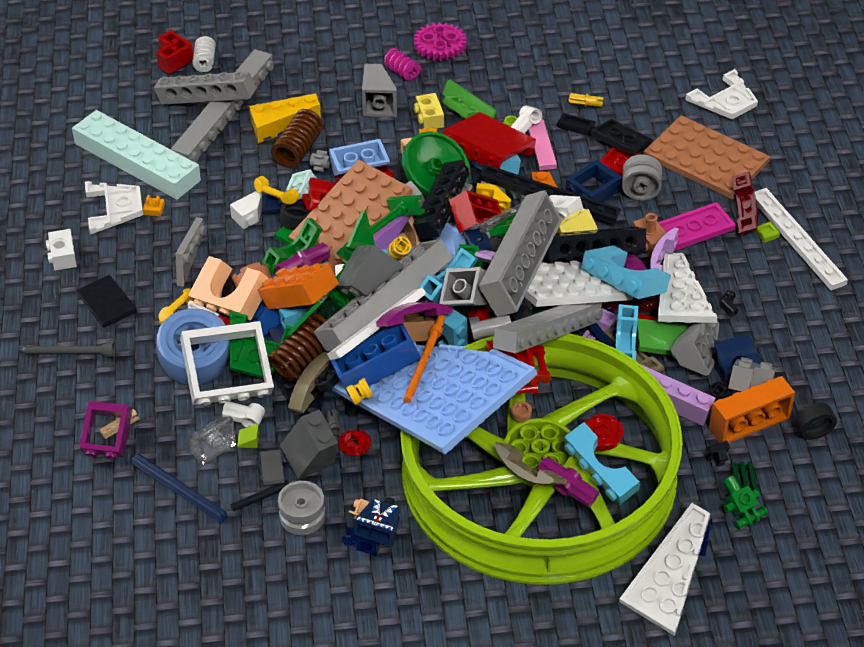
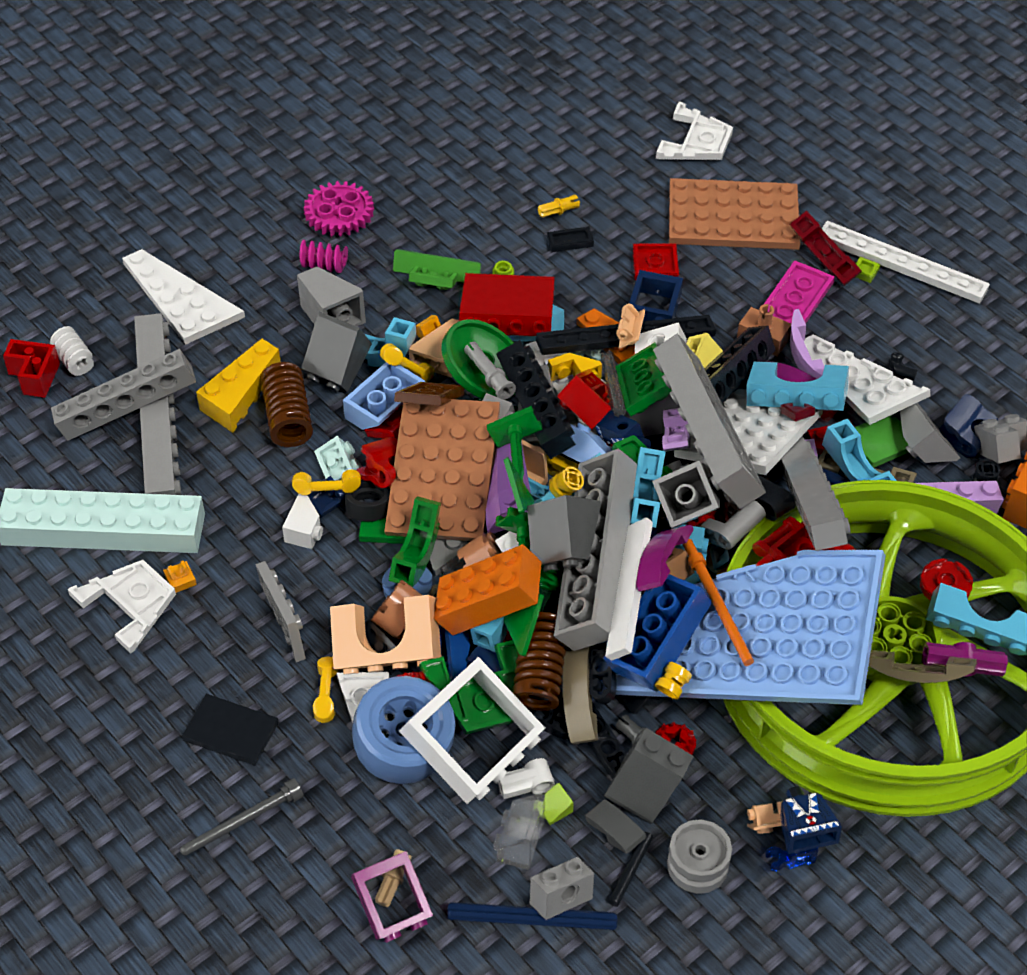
camera: 35 degrees left, 5 degrees up
white brick [46,229,77,271] -> none
magenta piece [275,243,330,272] -> none
light grey gear [310,150,330,172] -> none
light yellow brick [413,93,444,129] -> none
white piece [511,105,542,133] -> none
bright pink tile [528,119,557,171] -> none
black tile [590,119,653,156] -> none
light grey wheel [622,155,662,200] -> none
none -> white wing [122,249,245,345]
none -> slope [301,311,372,393]
none -> medium azure arch [365,317,416,367]
none -> yellow bar [380,343,434,382]
none -> reddish brown tile [394,382,464,406]
none -> light grey pin [464,342,516,400]
none -> light grey brick [530,857,594,920]
none -> light nougat hinge [616,304,645,349]
none -> dark red tile [781,403,815,421]

